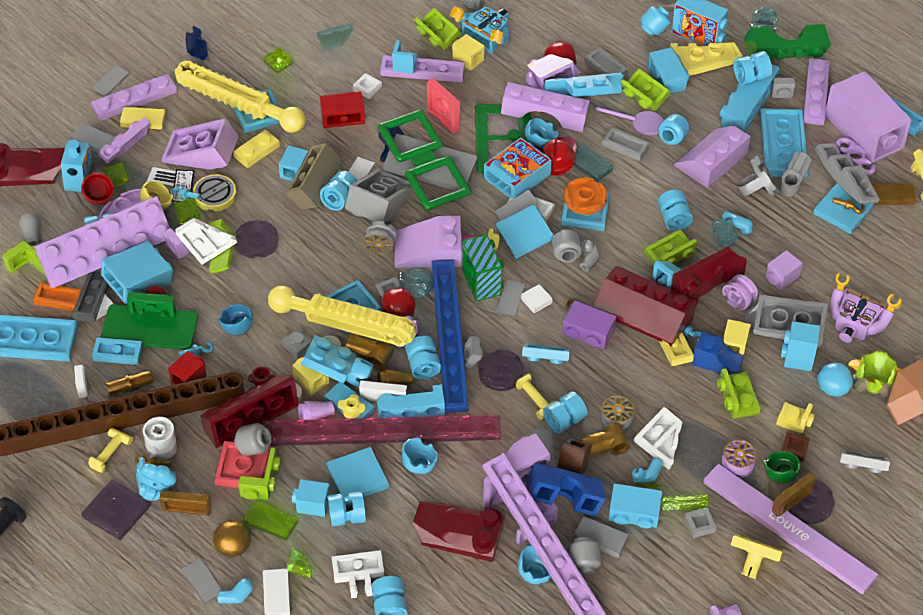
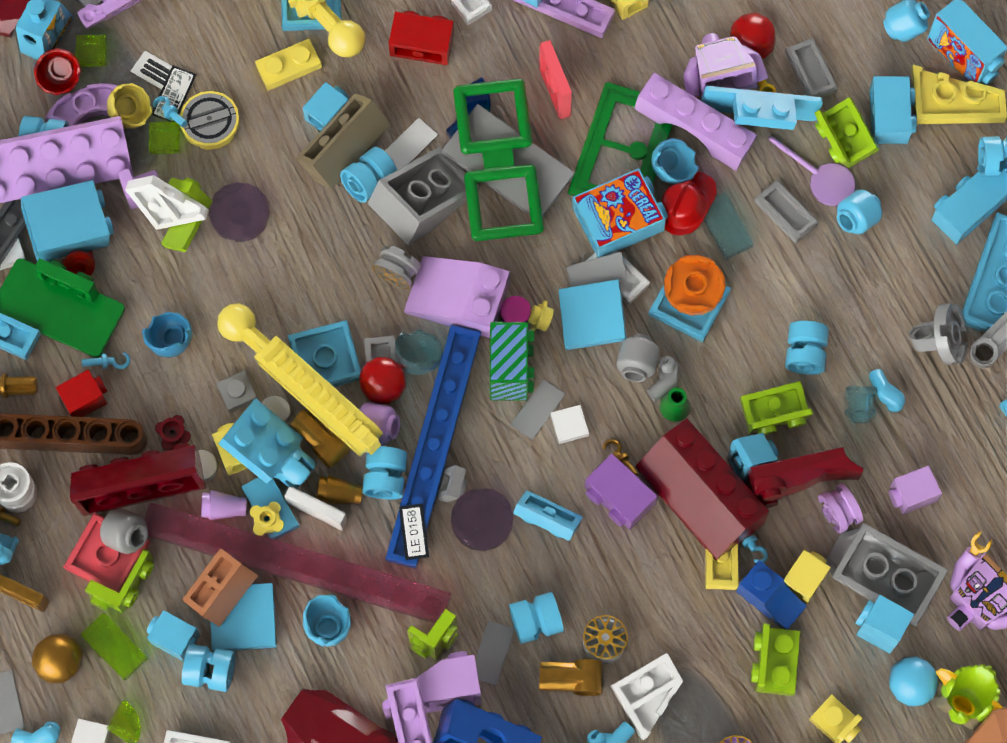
camera: 20 degrees right, 20 degrees up
lavender slope [161,118,239,170] -> none
medium azure leg [377,384,445,421] -> none
light yellow piece [516,374,554,420] -> none
reddish brown brick [557,438,592,474] -> none
lavender slope [675,125,751,188] -> none
none -> nougat hinge [182,548,258,627]
none -> sticker [399,504,429,560]
none -> lime bracket [407,609,459,660]
none -> green cone [660,388,691,422]

